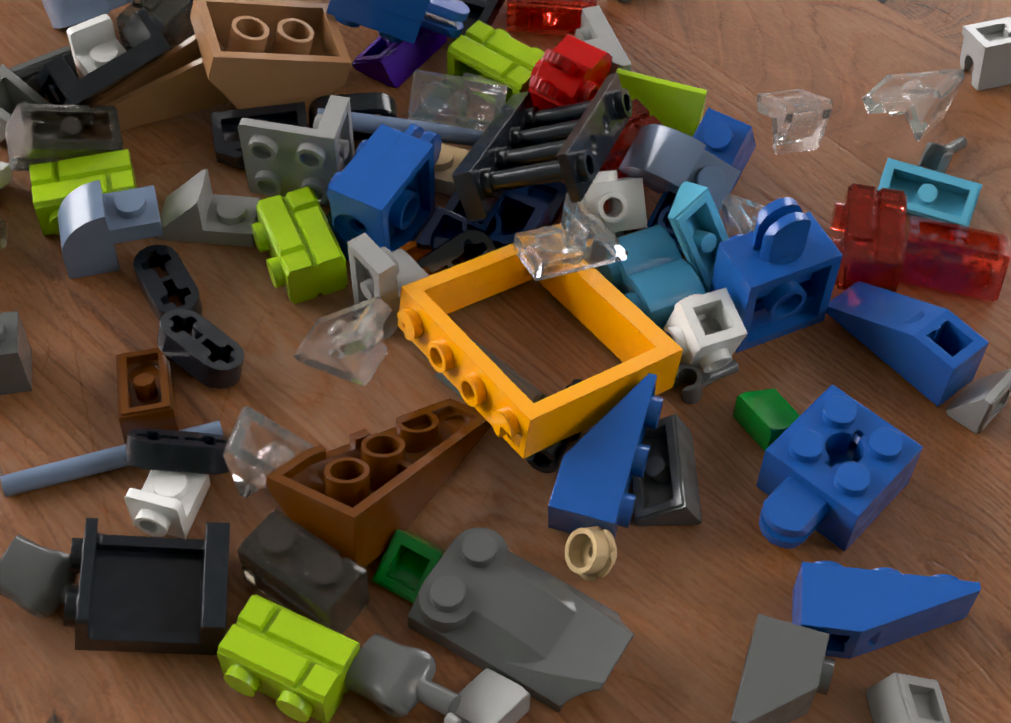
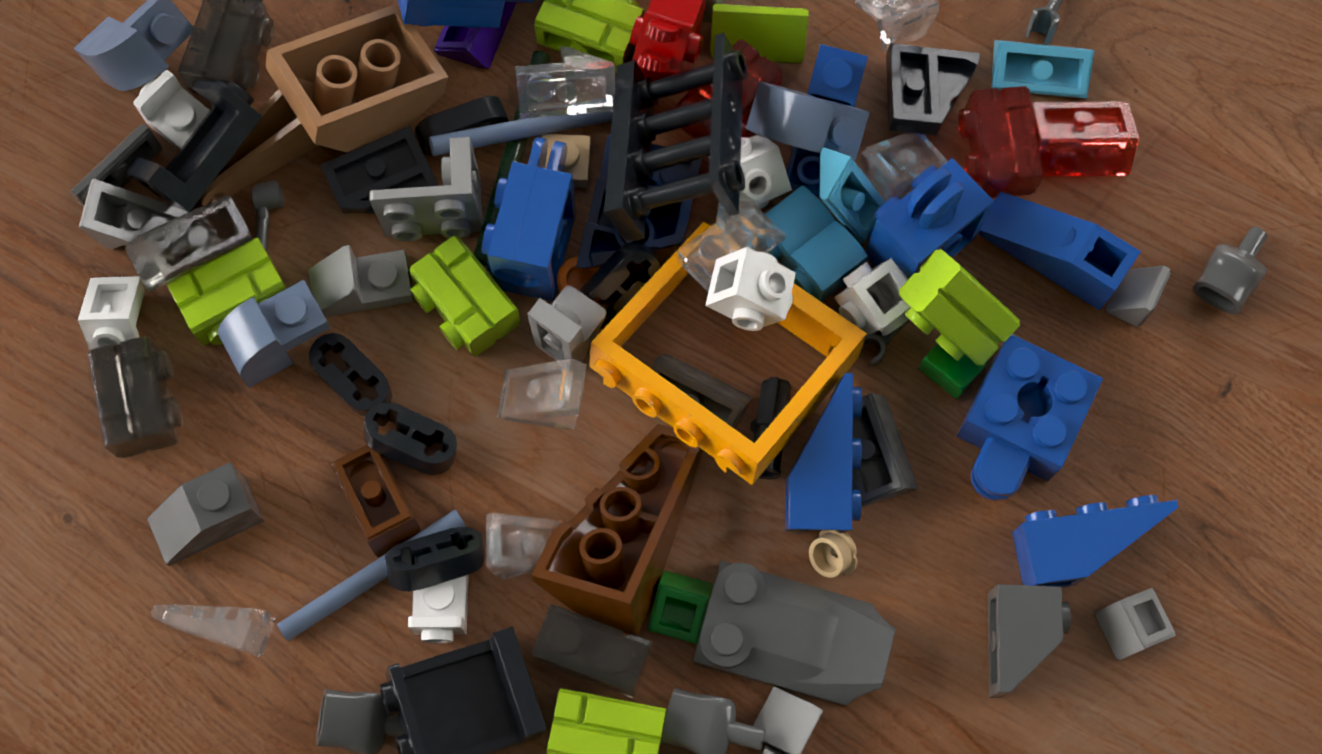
camera: 15 degrees left, 20 degrees up
none -> dark grey hand [251,180,285,251]
none -> white brick [705,247,796,331]
none -> black wing [886,43,980,135]
none -> lime brick [899,249,1020,365]

